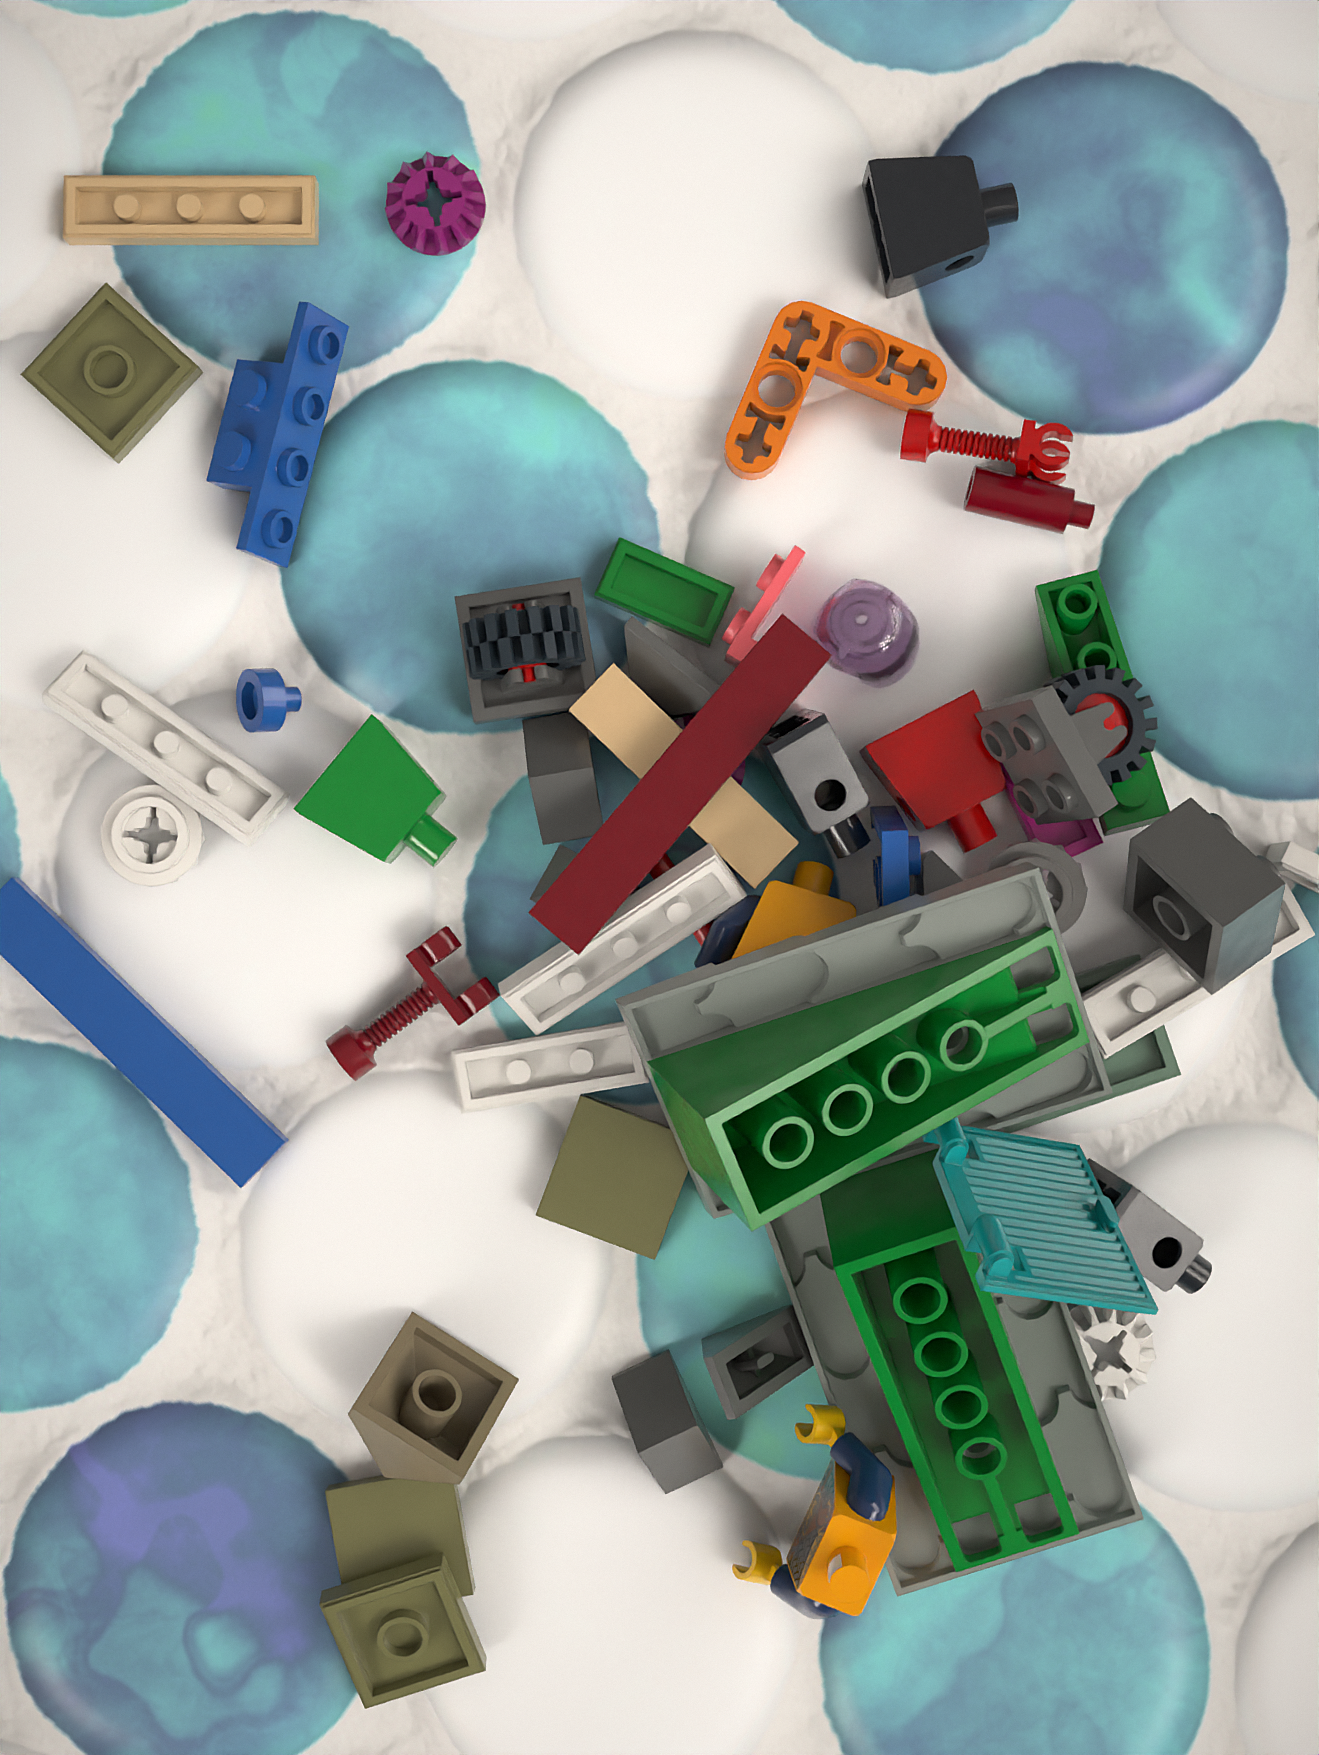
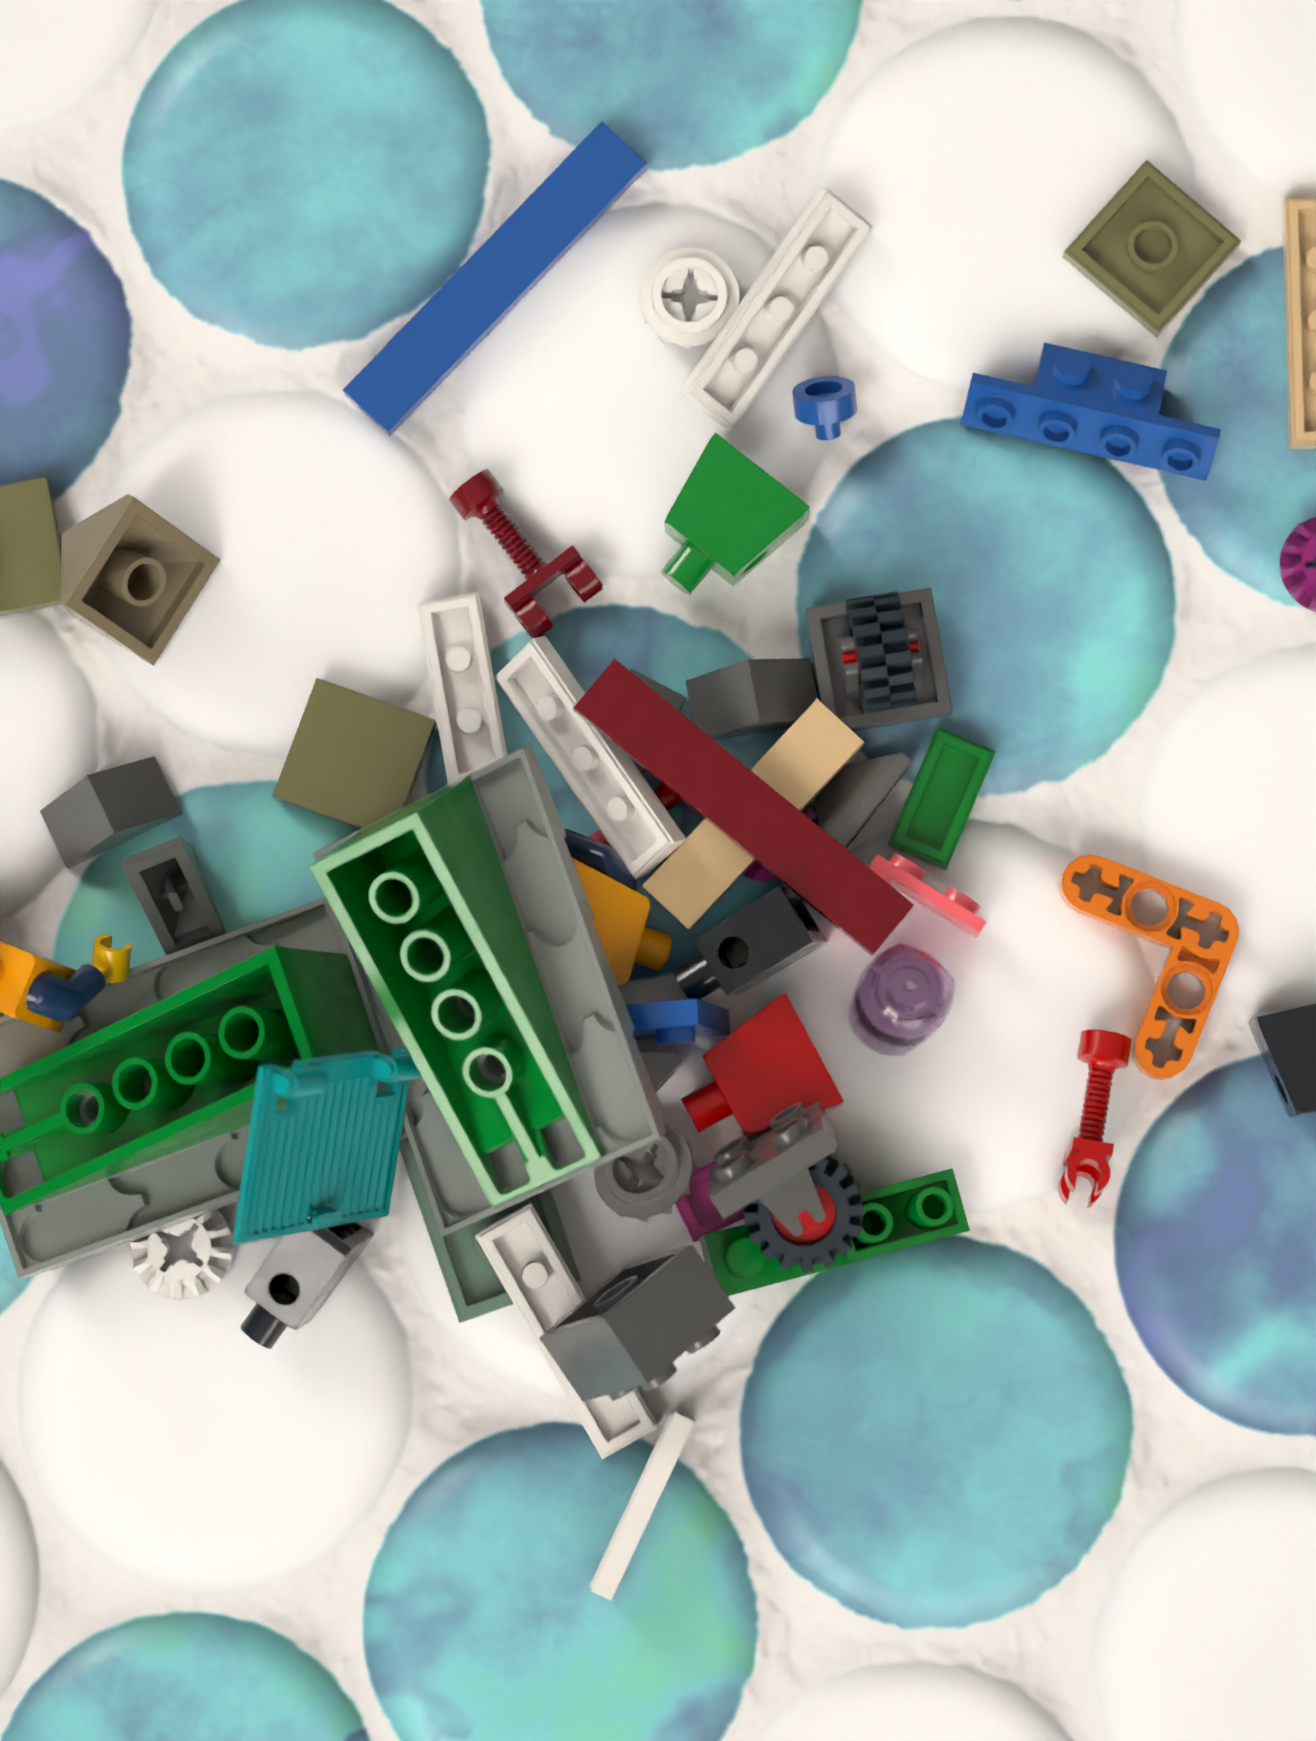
camera: 95 degrees right, 5 degrees down
dark red cylinder [963,465,1095,534] -> none

